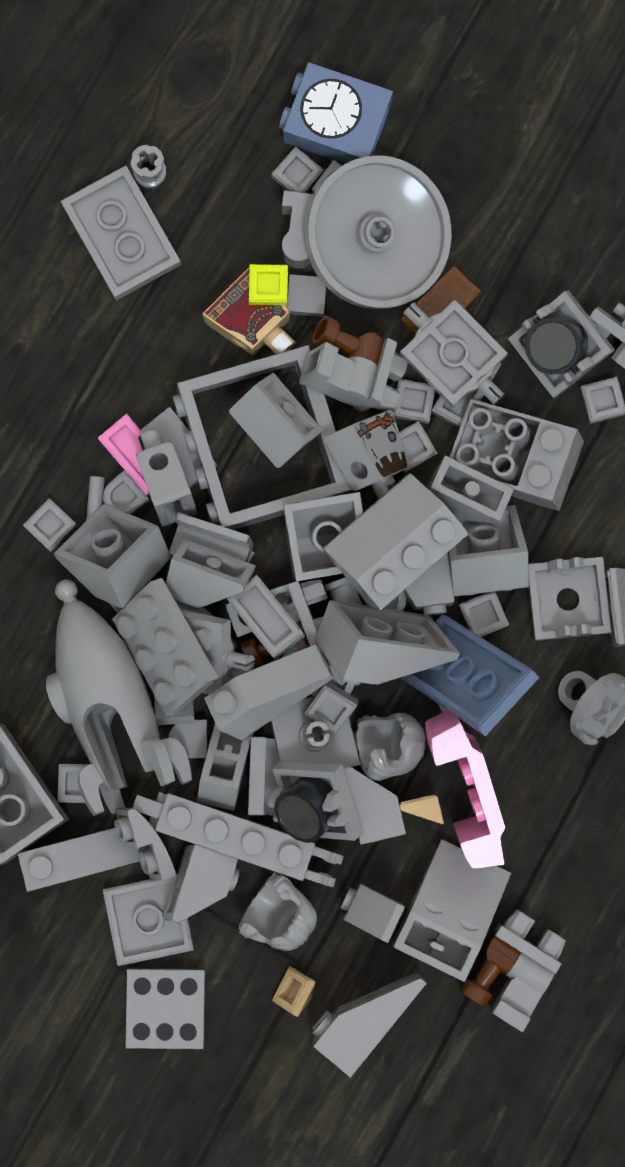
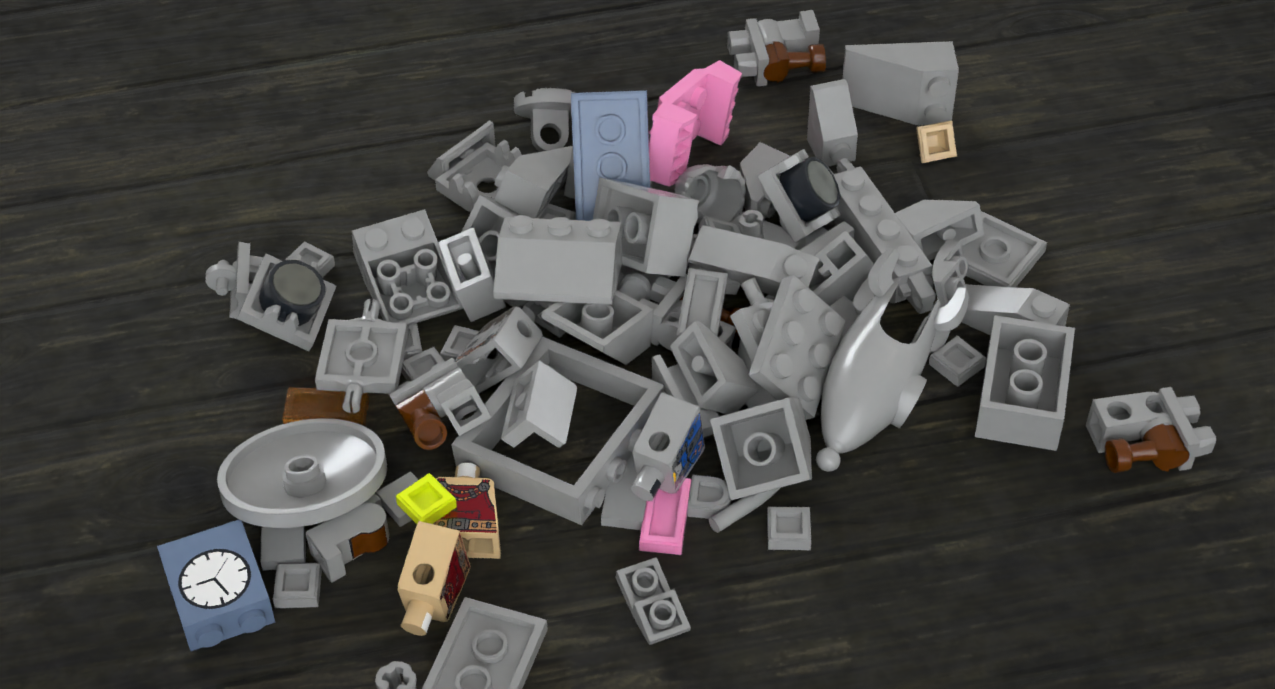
camera: 130 degrees left, 35 degrees down
light grey tile [126,968,205,1049] -> none
light grey hair [238,872,317,951] -> none
light grey slope [392,839,511,982] -> none
tan slope [399,795,444,824] -> none
none -> tan torso [397,521,471,636]
none -> light grey slope [494,146,573,218]
none -> light grey slope [615,557,691,645]

